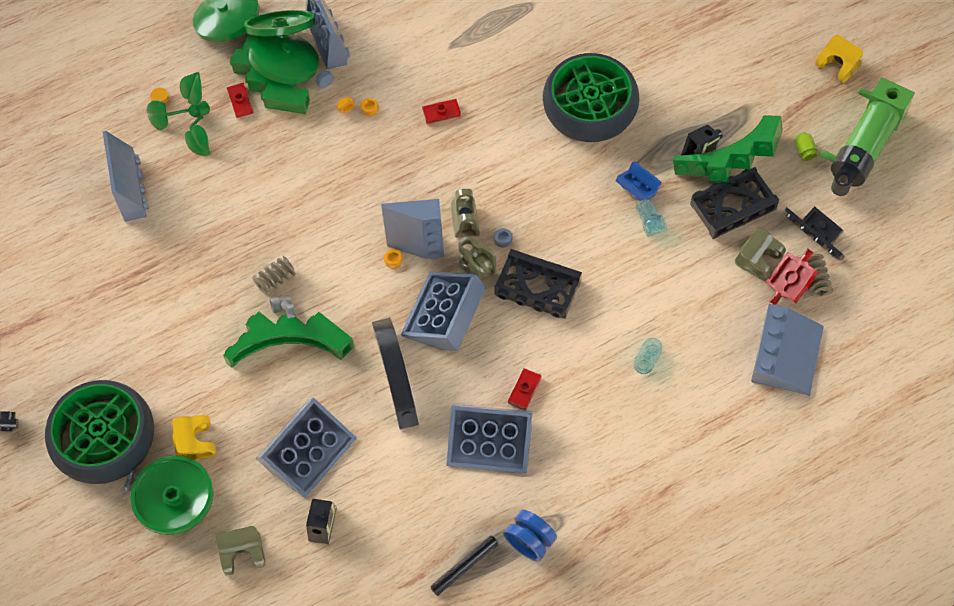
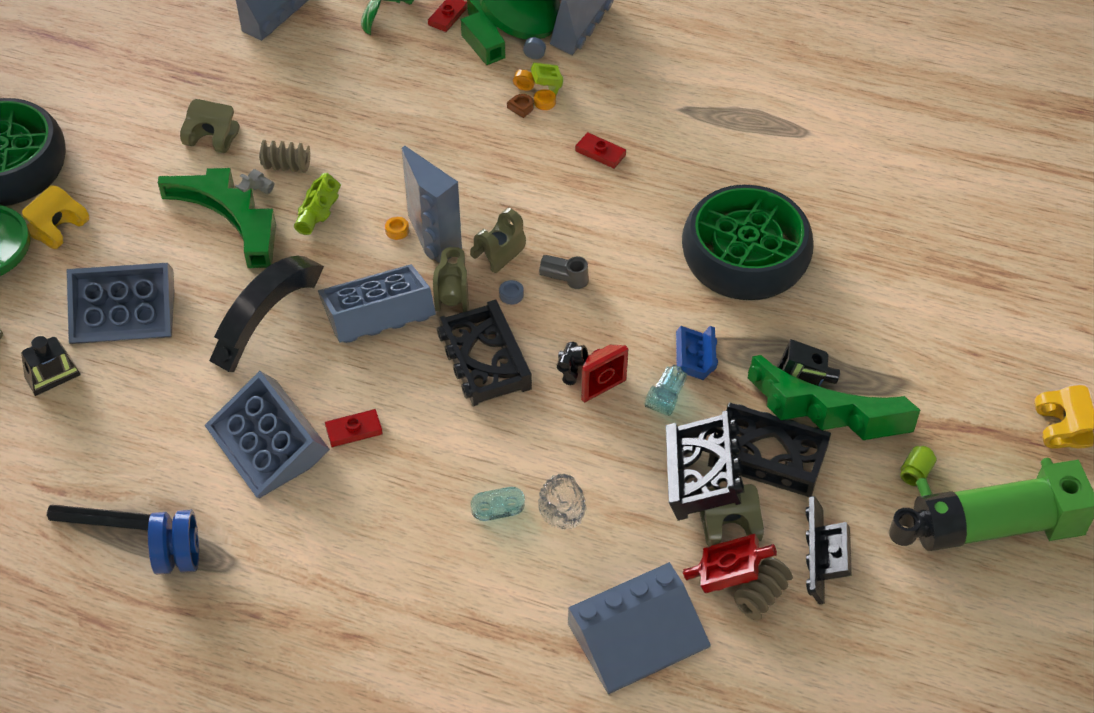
camera: 45 degrees right, 10 degrees down
none -> olive piece [180,99,240,153]
none -> lime brick [294,173,341,235]
none -> dark orange tile [507,94,534,118]
none -> lime bracket [530,62,563,95]
none -> clear hair [538,474,586,529]
none -> dark grey piece [539,255,589,289]
none -> black plate [557,342,589,385]
none -> red slope [581,344,629,403]
none -> fence [666,410,745,521]

